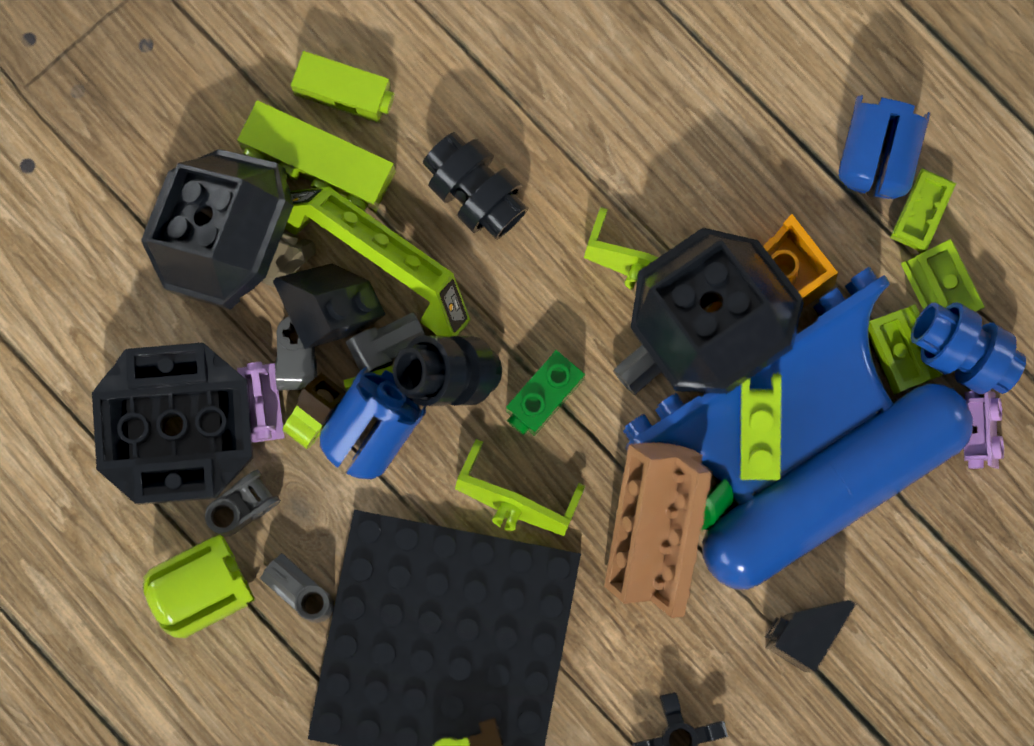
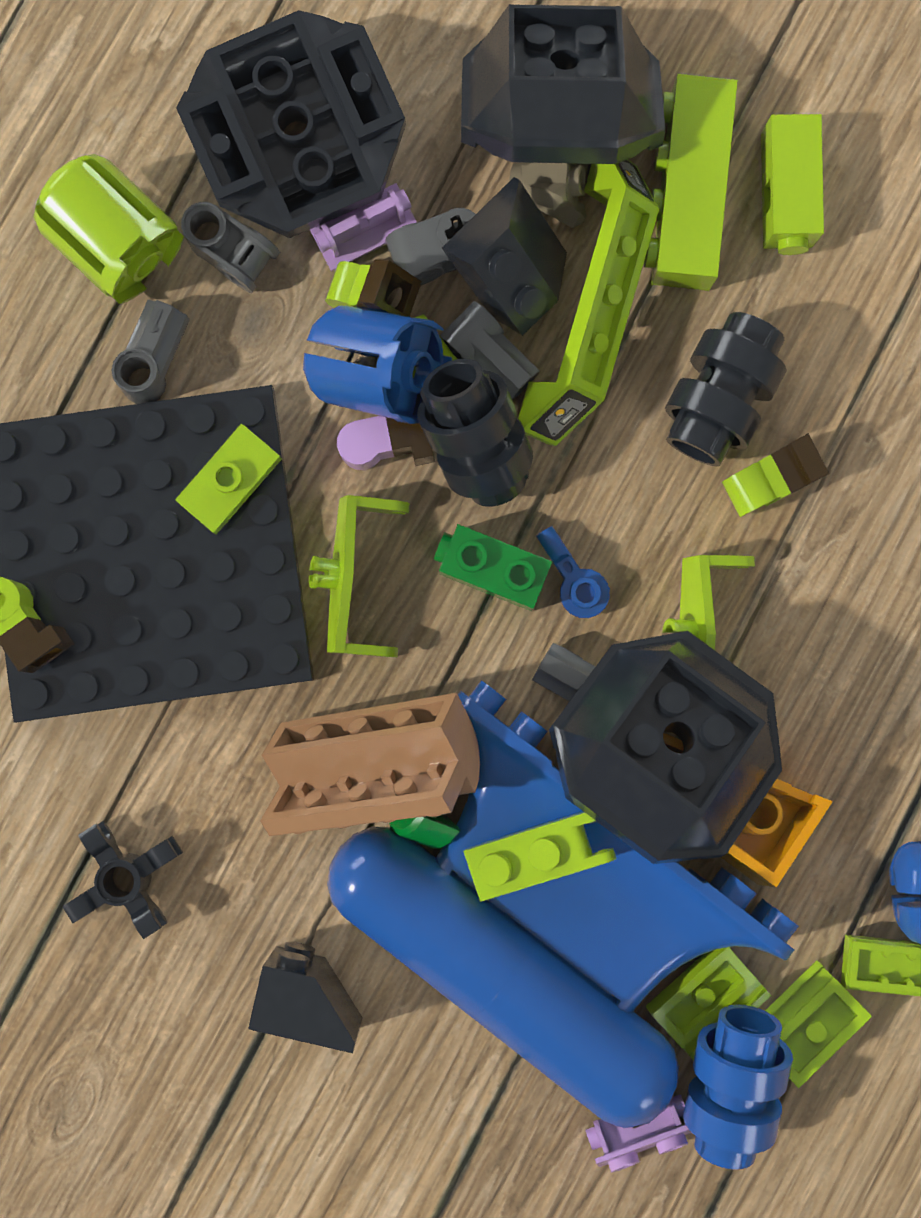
camera: 75 degrees right, 5 degrees up
none -> lime plate [175,423,282,535]
none -> lavender leg [337,416,435,470]
none -> blue plate [536,526,610,618]
none -> leg [722,433,830,517]

